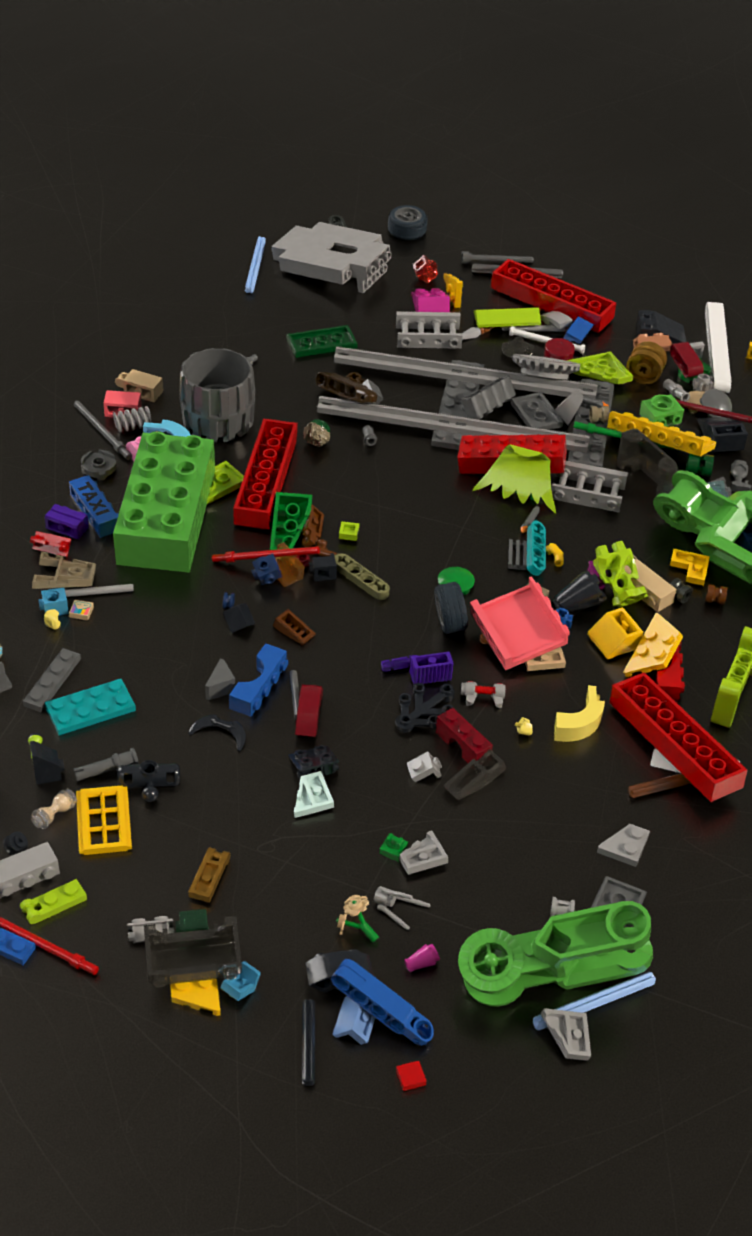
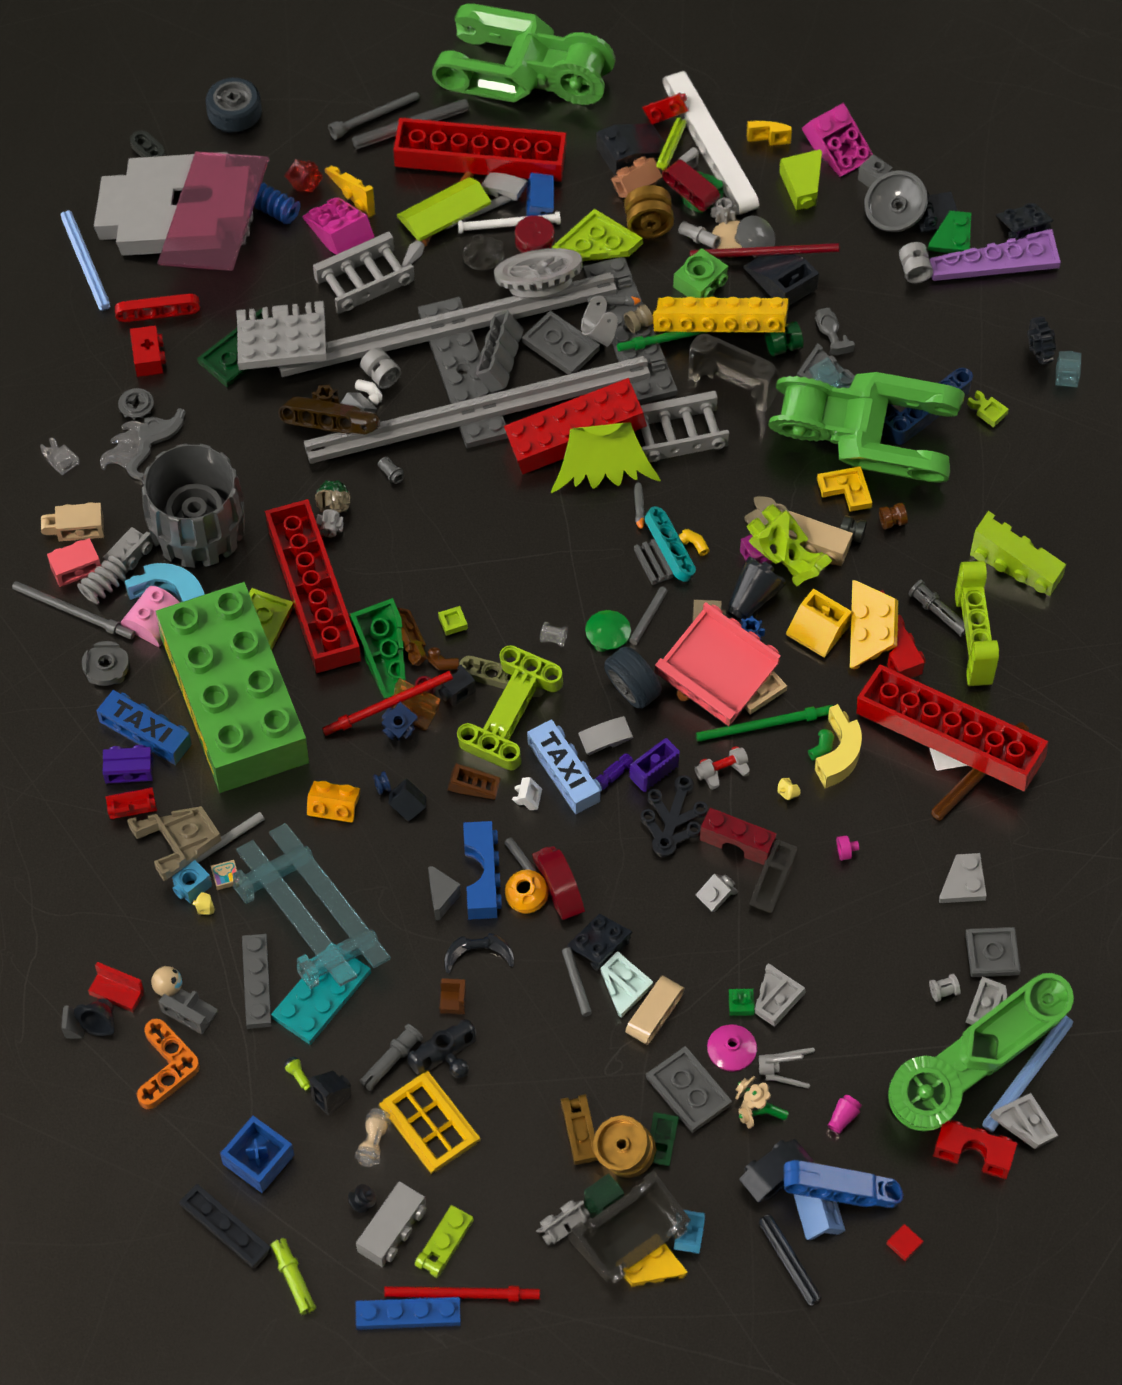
camera: 25 degrees left, 15 degrees up
none -> clear plate [40,438,79,475]
none -> light grey bracket [102,527,153,575]
none -> red beam [115,294,200,322]
none -> dark grey gear [118,388,154,420]
none -> red brick [130,325,166,377]
none -> clear pink piece [158,152,269,271]
none -> clear light blue fence [233,823,390,989]
none -> light grey hinge [237,301,327,370]
none -> blue piece [253,183,300,224]
none -> light orange bracket [307,781,360,822]
none -> light grey gear [316,509,344,537]
none -> white arm [355,379,382,406]
none -> light grey wheel [360,347,401,389]
none -> bright green arm [432,4,616,105]
none -> reddish brown panel [440,978,466,1014]
none -> lime beam [457,645,563,770]
none -> light orange piece [505,870,549,913]
none -> white tile [512,777,542,810]
none -> light blue brick [527,719,602,814]
none -> clear bush [540,622,568,647]
none -> dark grey bar [562,947,592,1017]
none -> light grey slope [578,716,634,756]
none -> pearl gold wheel [593,1115,656,1178]
none -> tan beam [625,976,684,1045]
none -> dark grey bar [629,587,668,645]
none -> red hinge [643,92,689,124]
none -> dark grey plate [646,1046,732,1133]
none -> dark green slope [650,1112,679,1166]
none -> lime axle [656,117,687,170]
none -> green bar [696,705,833,742]
none -> dark pink dish [707,1025,757,1071]
none -> green arm [808,729,834,761]
none -> dark pink tile [836,835,859,861]
none -> dark grey pin [908,580,965,637]
none -> red arch [933,1120,1017,1179]

